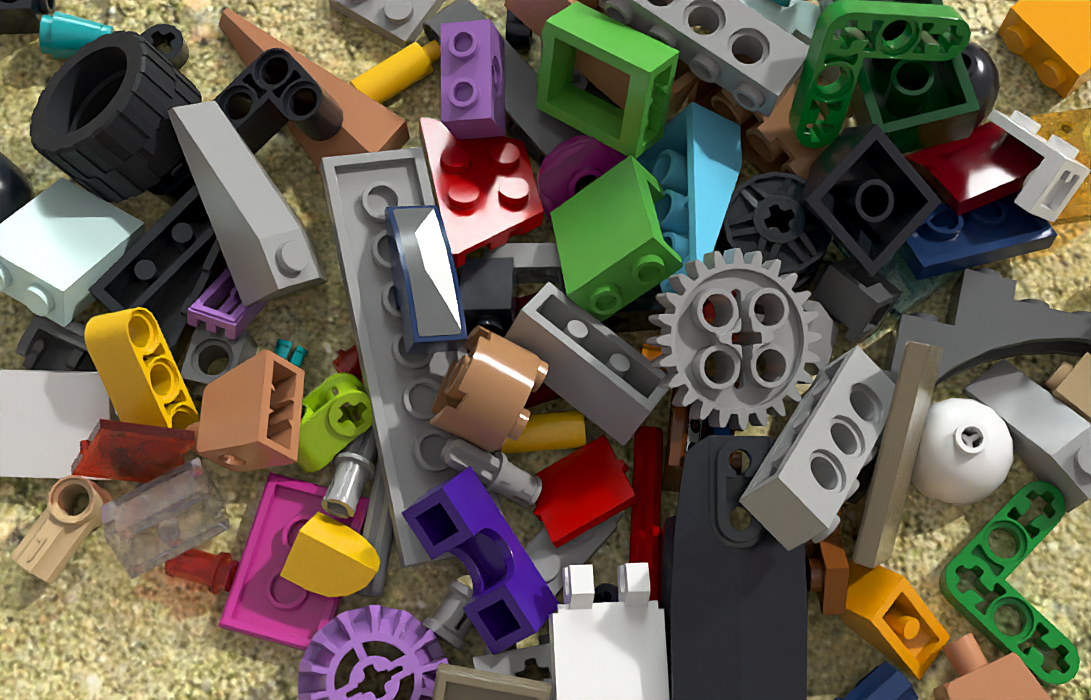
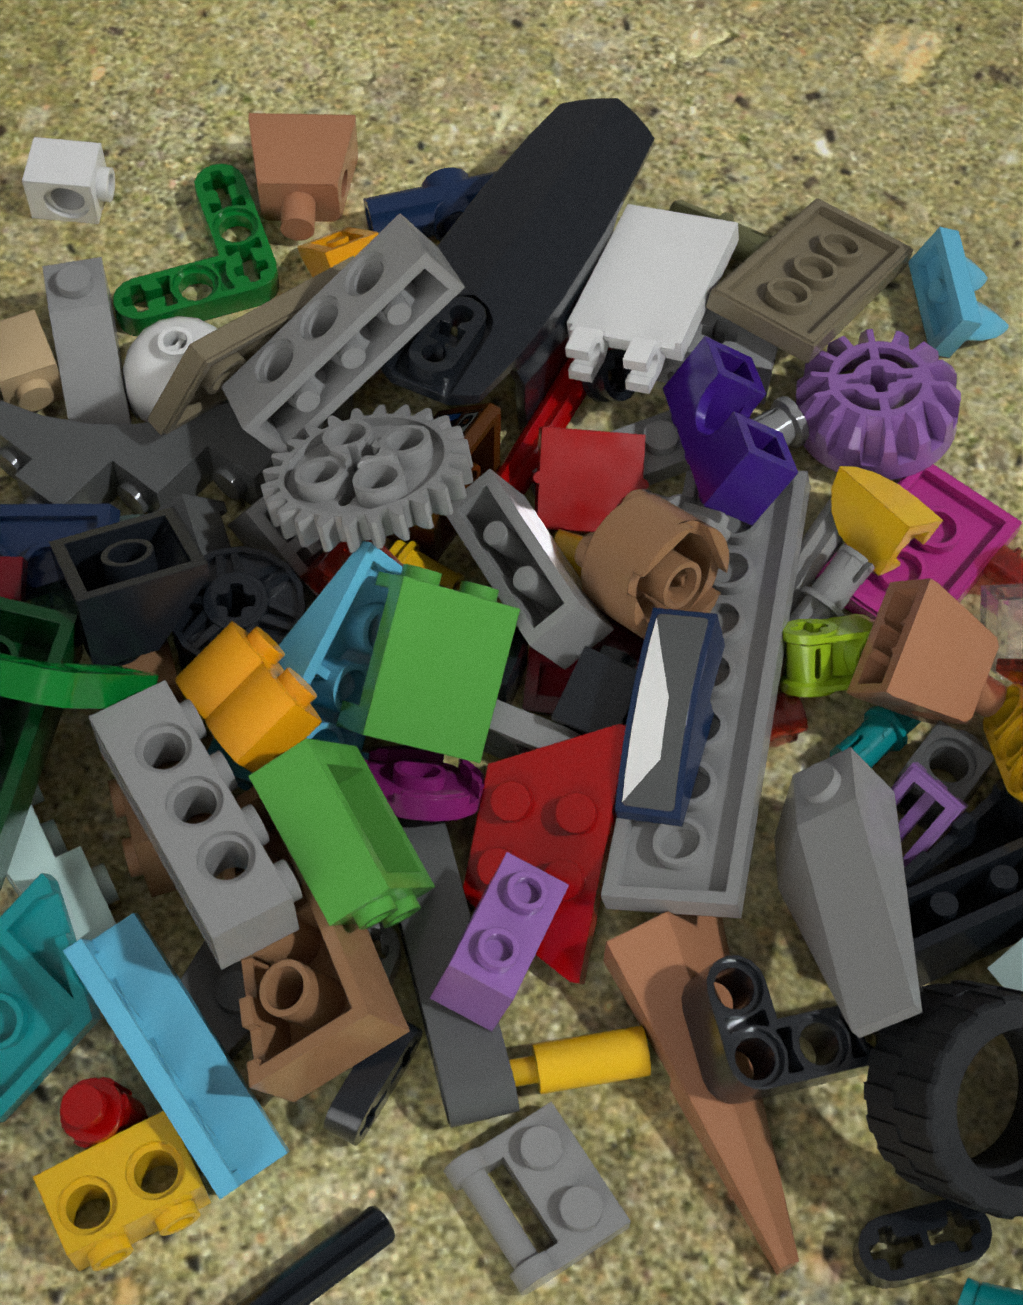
camera: 160 degrees left, 10 degrees down
none -> light orange brick [175,621,322,773]

